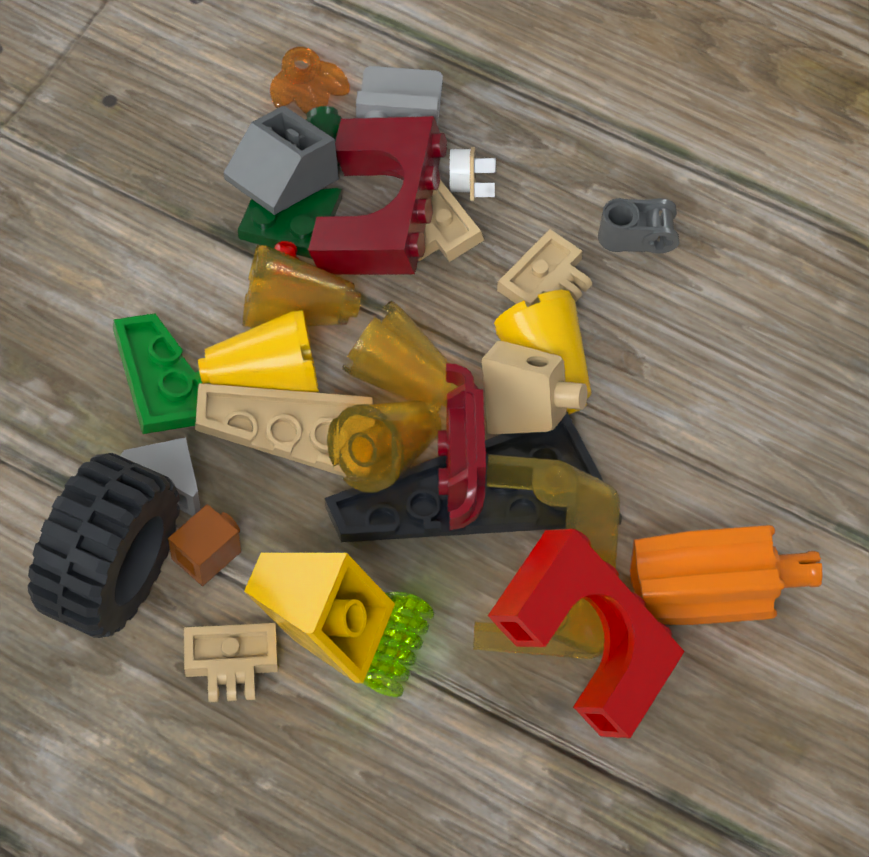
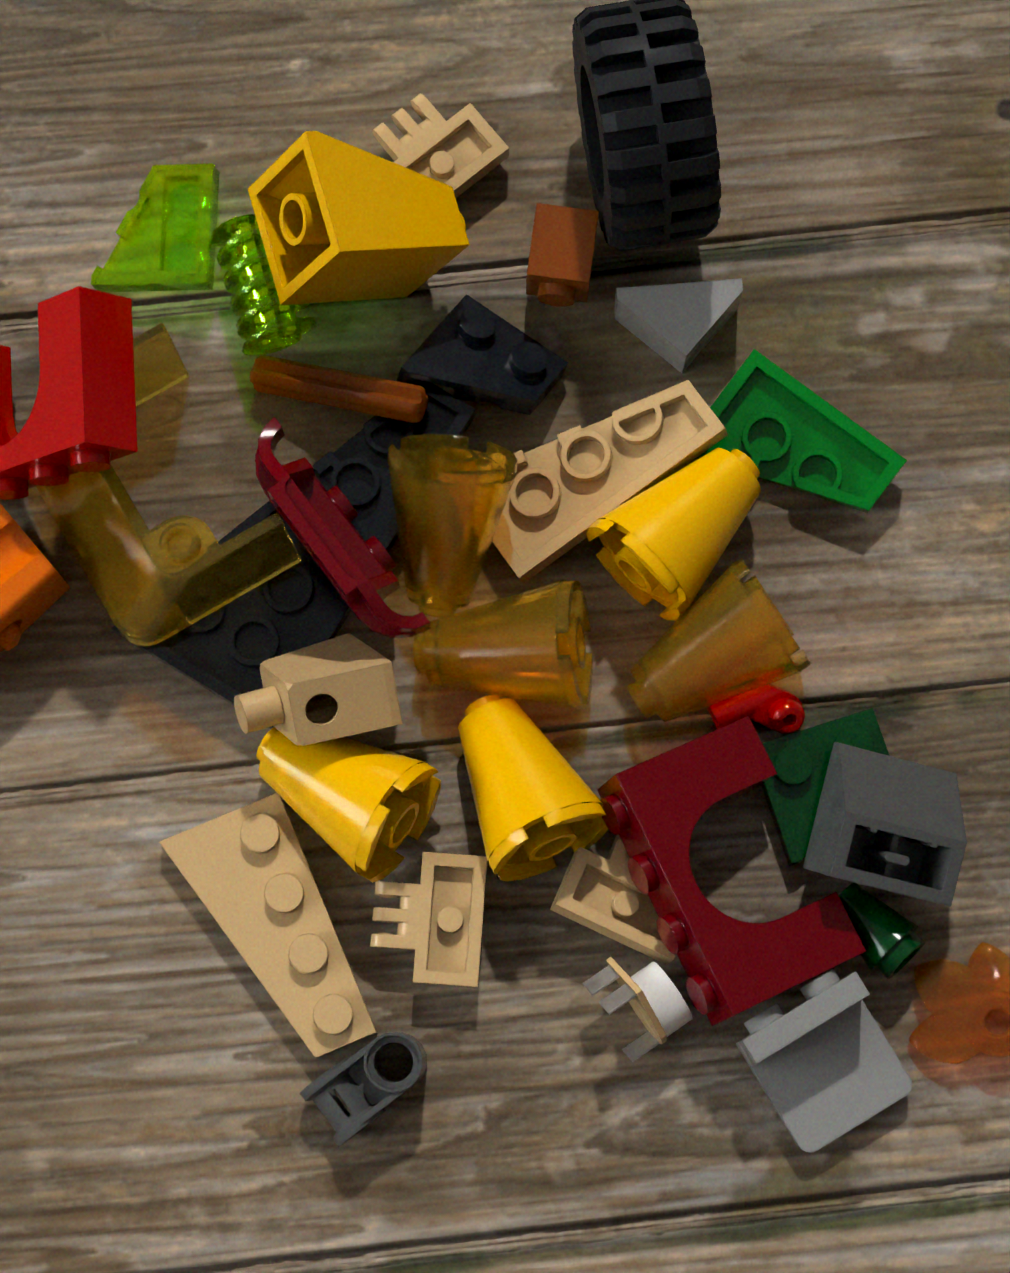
camera: 145 degrees right, 20 degrees up
none -> clear neon green wing [91,163,220,292]
none -> tan wing [159,793,377,1058]
none -> dark orange axle [250,355,428,423]
none -> black wing [397,294,568,415]
none -> yellow cone [458,695,608,881]

